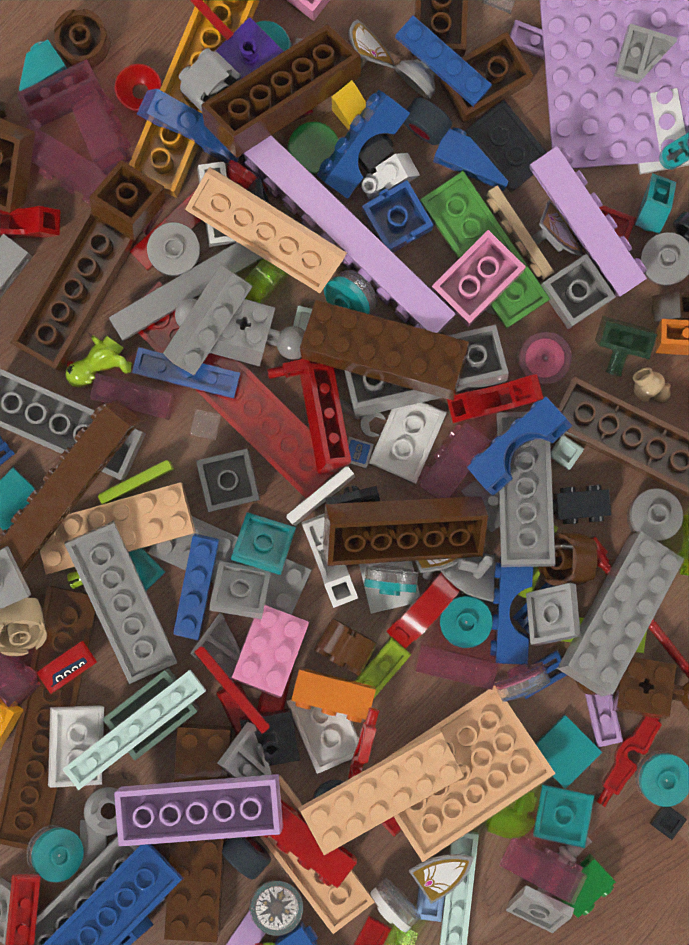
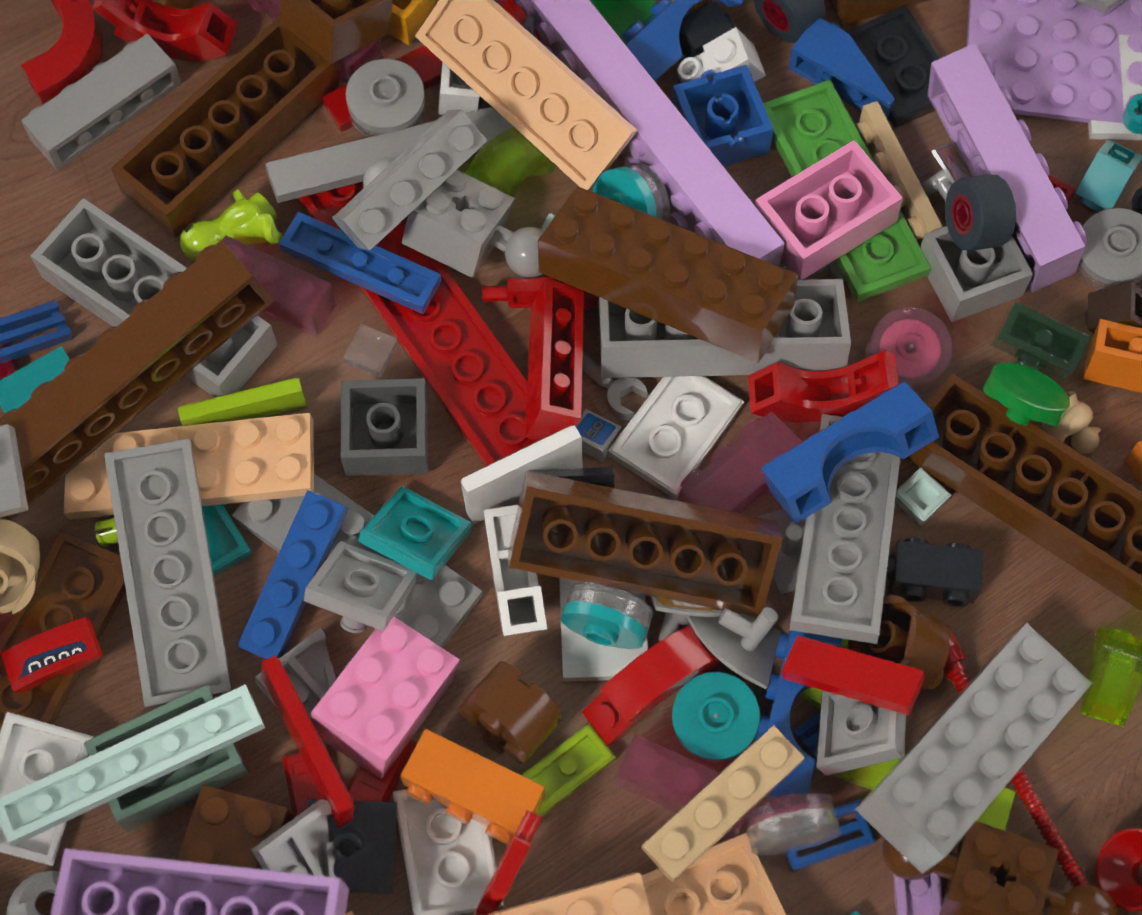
camera: 10 degrees right, 20 degrees down
light grey piece [627,489,683,542] -> none
none -> tan plate [641,725,805,883]
none -> red tile [781,636,924,715]
none -> black wheel [945,175,1016,251]
none -> green tile [983,362,1070,426]

